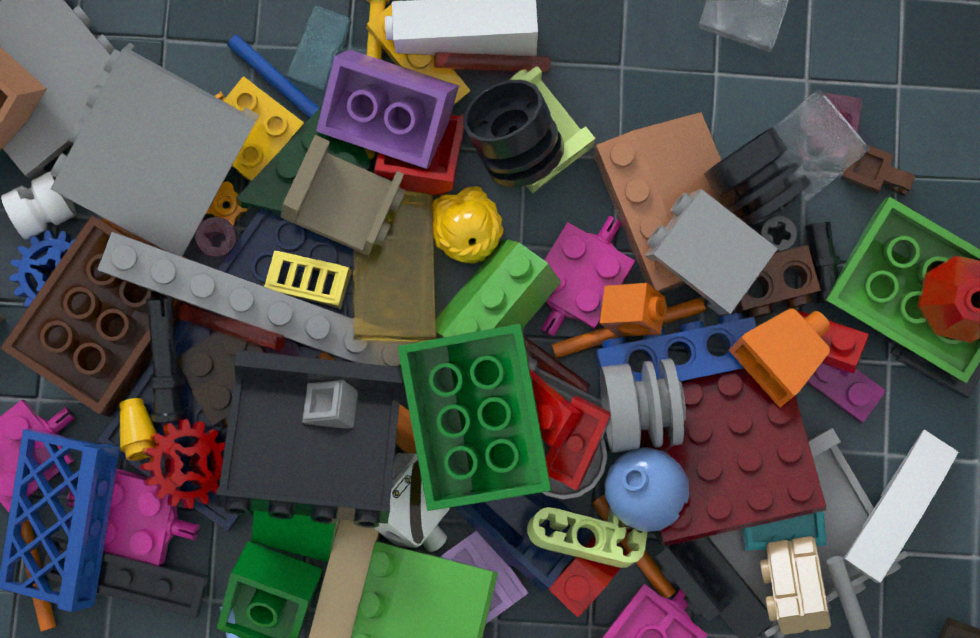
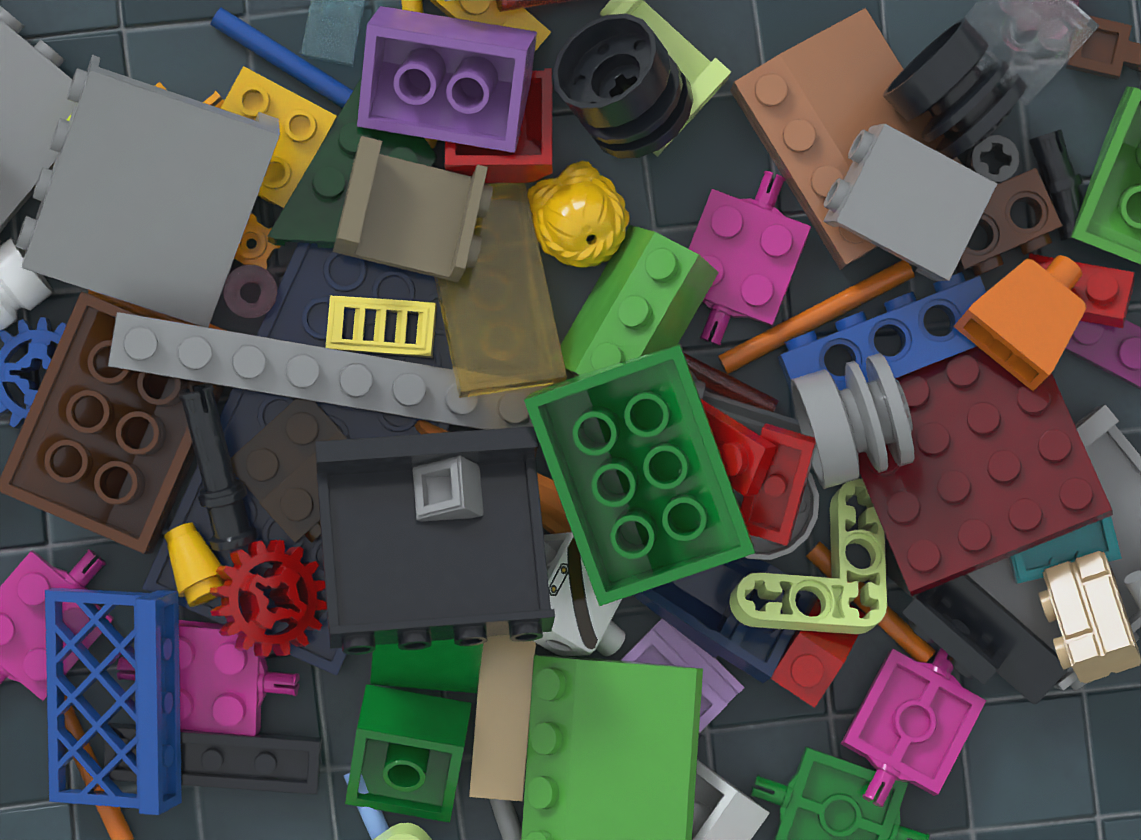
camera: 20 degrees left, 5 degrees up
clear red bar [179,305,285,350] -> none
orange brick [600,283,667,337] -> none
medium blue cylinder [604,447,689,532] -> none

